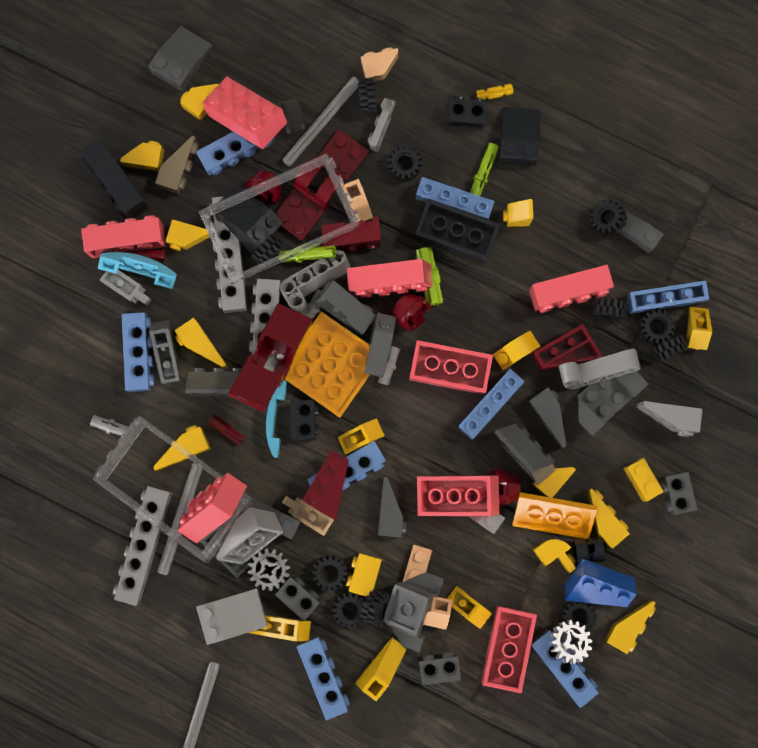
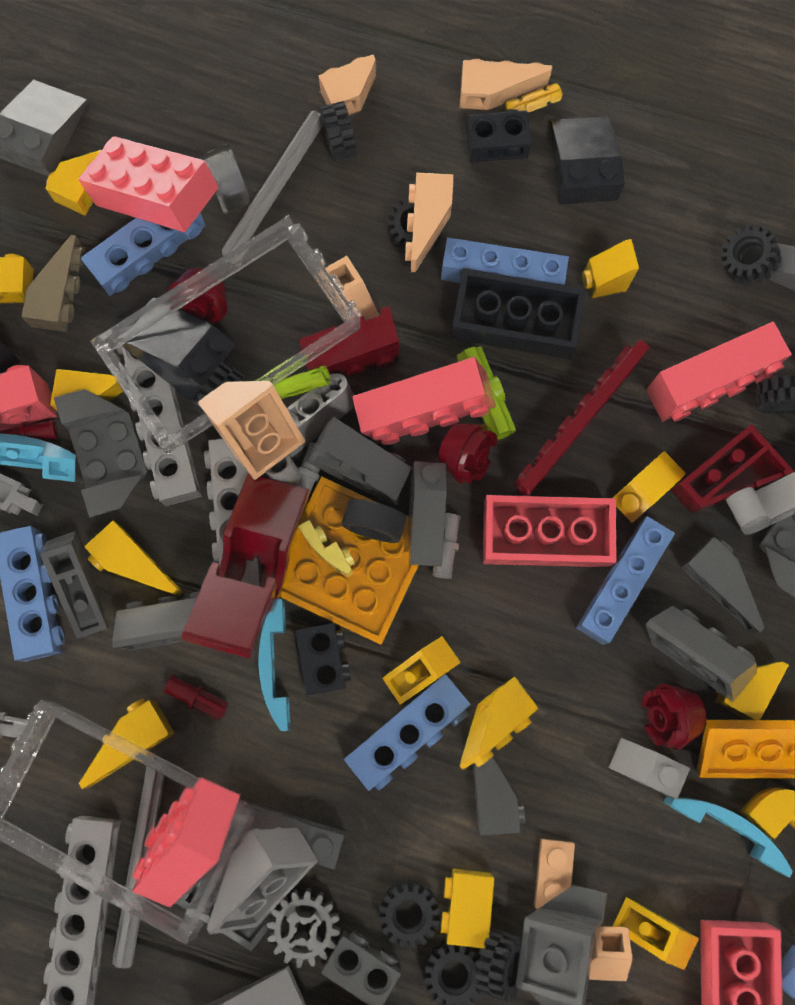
camera: 10 degrees left, 5 degrees down
dark red piece [275,129,369,242] -> none
tan hinge [282,496,334,536] -> none
dark red wedge [302,450,349,521] -> none
light grey hinge [368,98,396,152] -> none
coral brick [417,475,499,516] -> none
lime pin [470,143,500,196] -> none
none -> dark grey piece [54,389,149,518]
none -> light nougat slope [197,381,306,480]
none -> light yellow slope [298,520,355,577]
none -> black tyre [342,499,407,543]
none -> light nougat slope [405,173,453,272]
none -> yellow slope [459,677,539,770]
none -> light nougat slope [460,59,552,110]
none -> dark red plate [514,339,650,496]
none -> medium azure slope [663,797,793,878]

